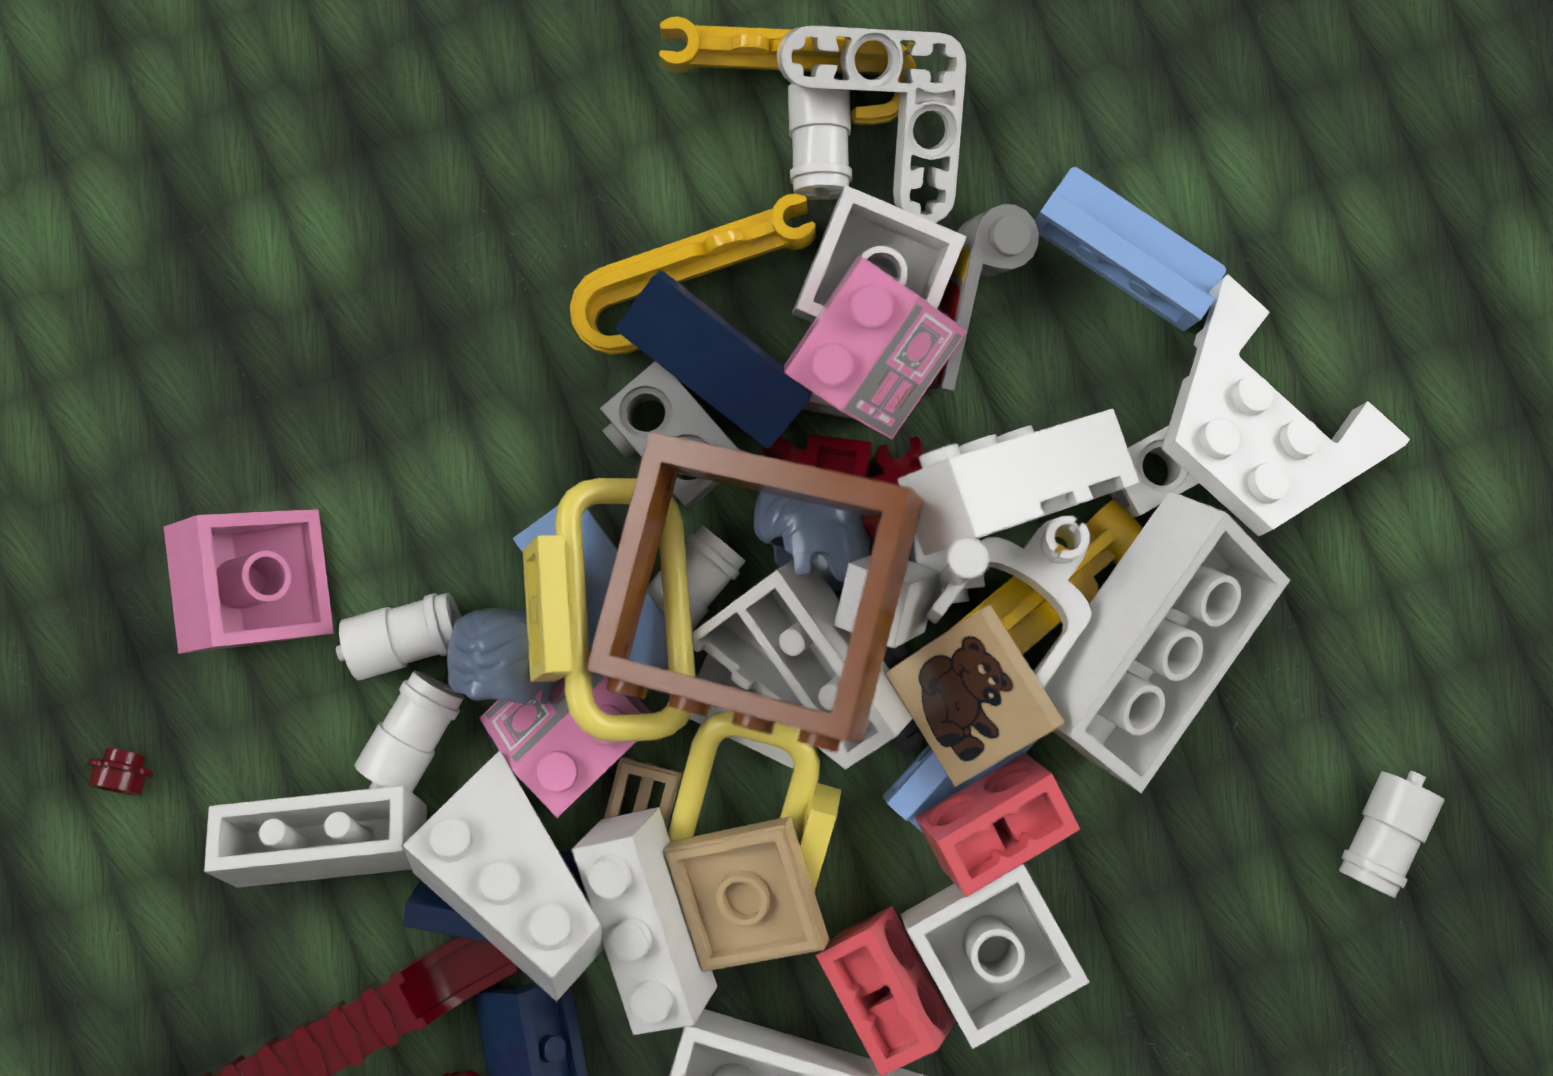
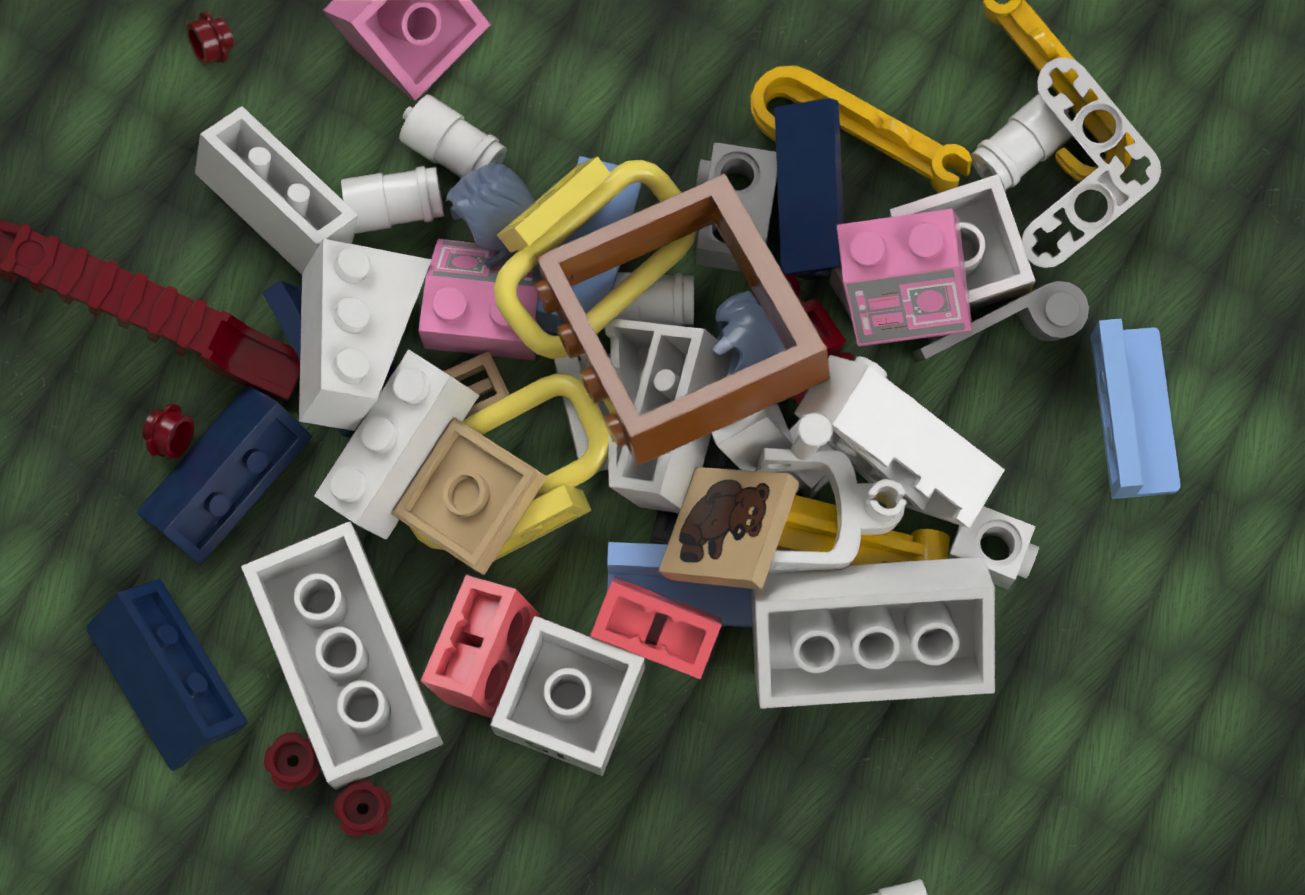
camera: 50 degrees right, 10 degrees down
white wing [1162,274,1410,537] -> none

